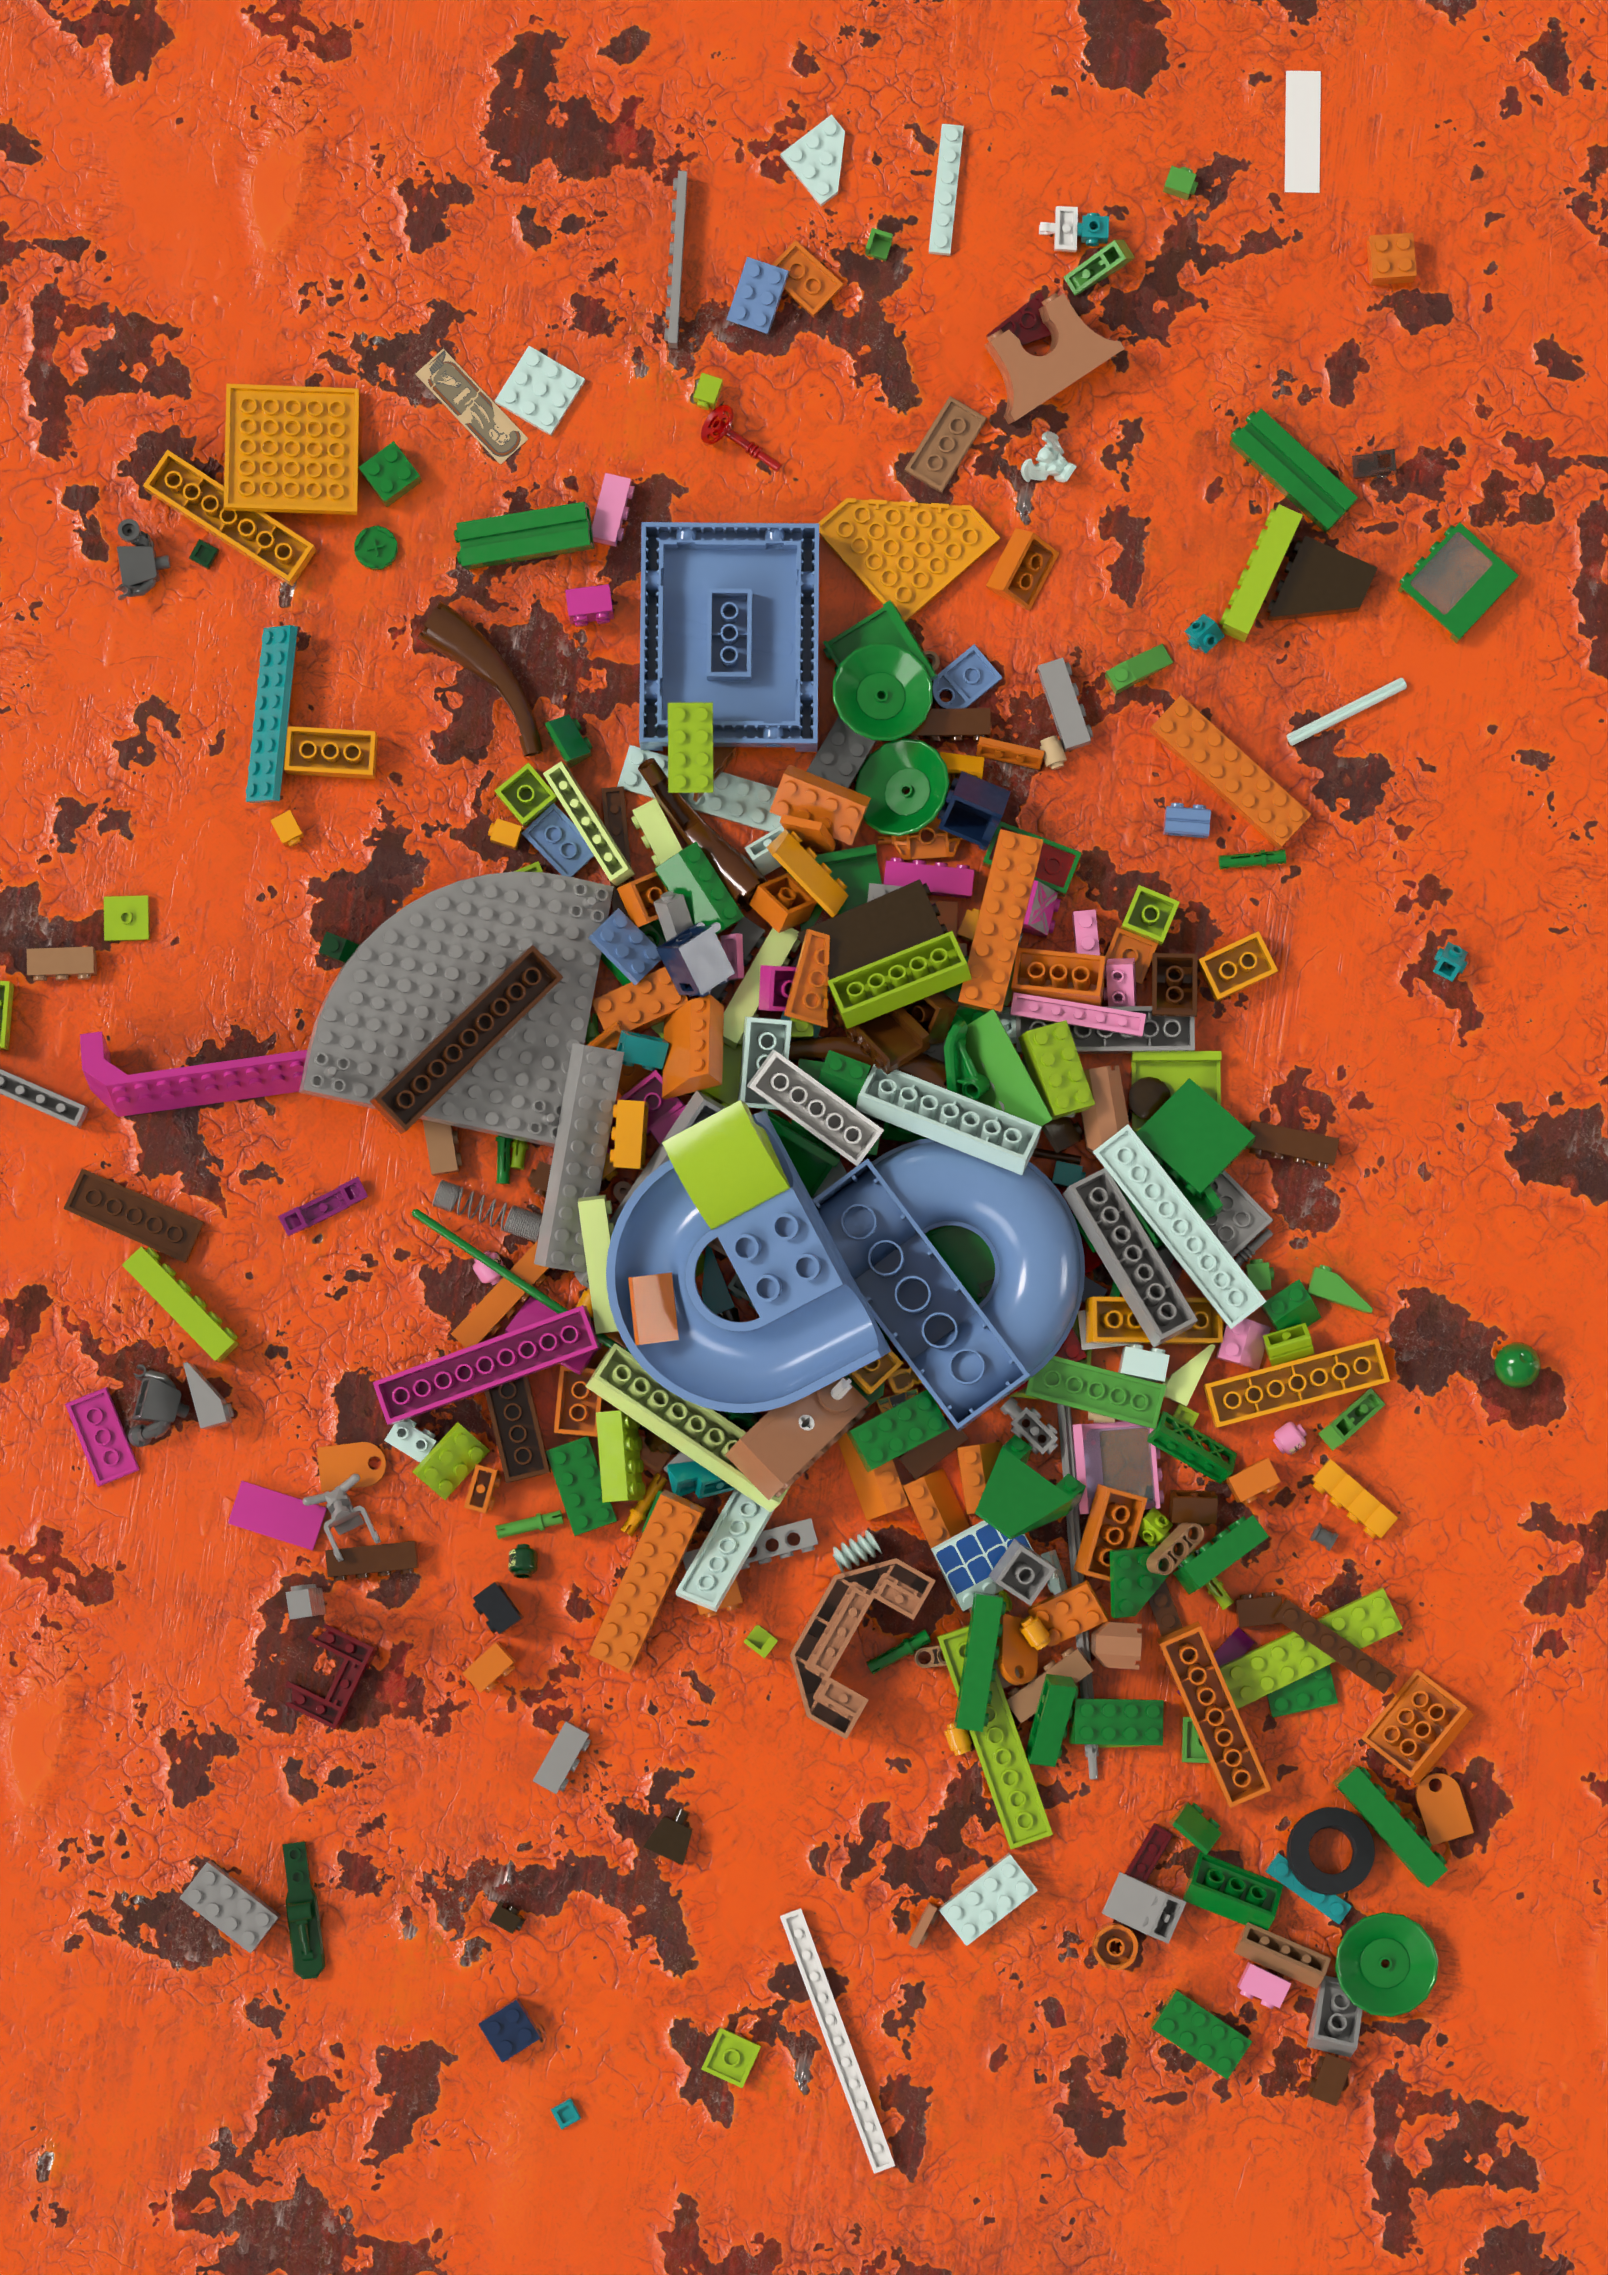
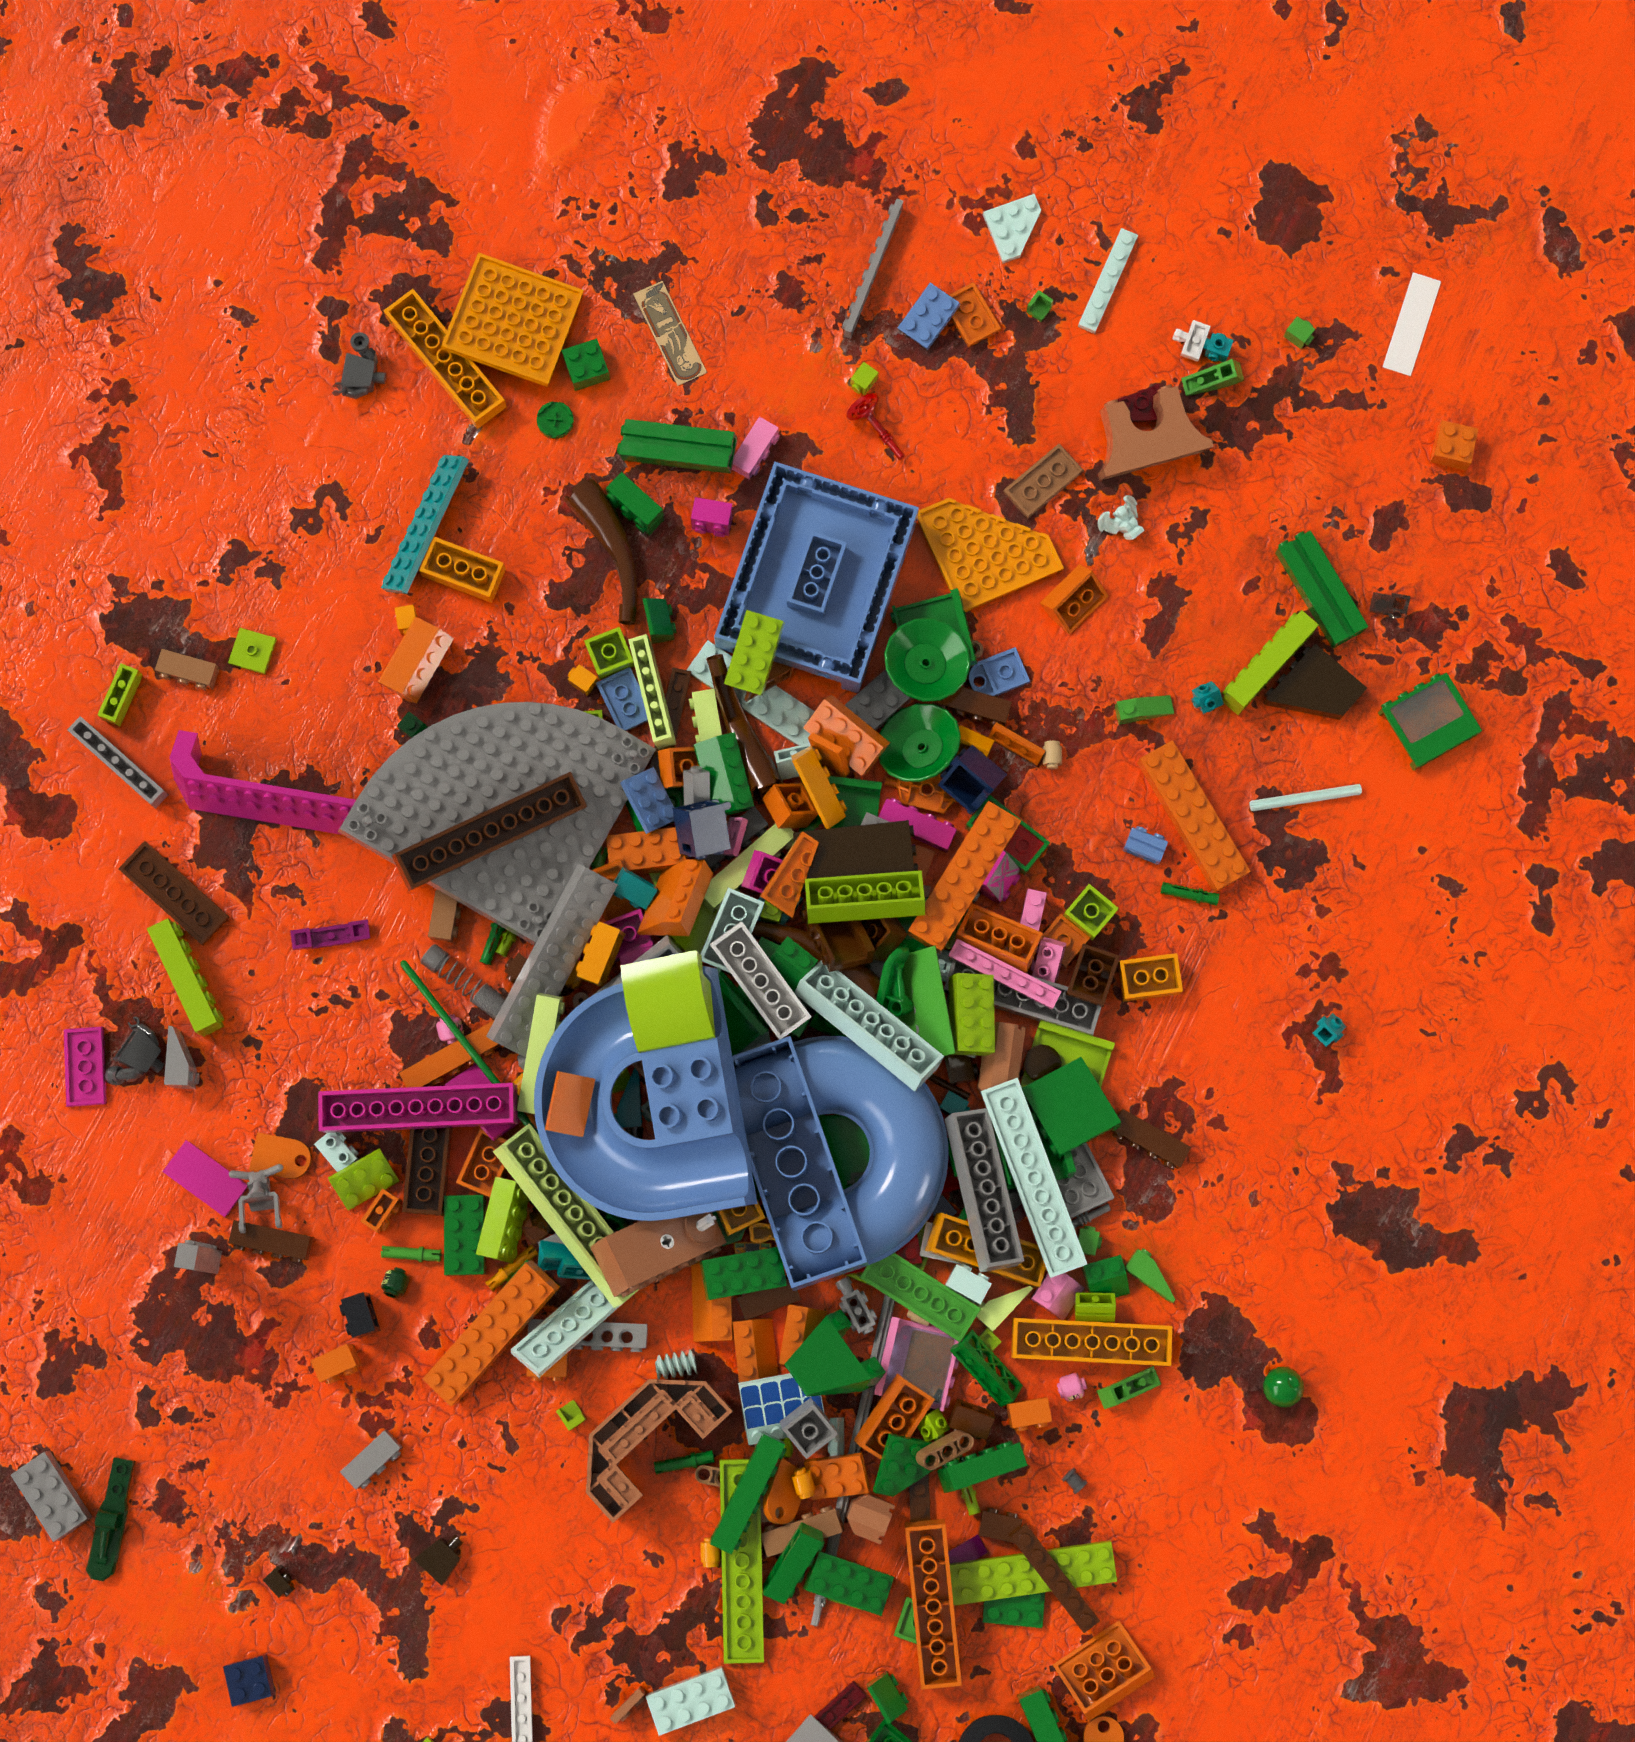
camera: 15 degrees right, 5 degrees down
dark green tile [189,539,219,570] -> none
dark red wedge [286,1624,378,1730] -> none
light aqua plate [495,346,585,436] -> none
light orange brick [957,908,980,943] -> none
light grey brick [1037,658,1093,752] -> none
light orange brick [1311,1459,1398,1539] -> none
none -> orange slope [378,617,454,704]
none -> green brick [606,472,664,535]

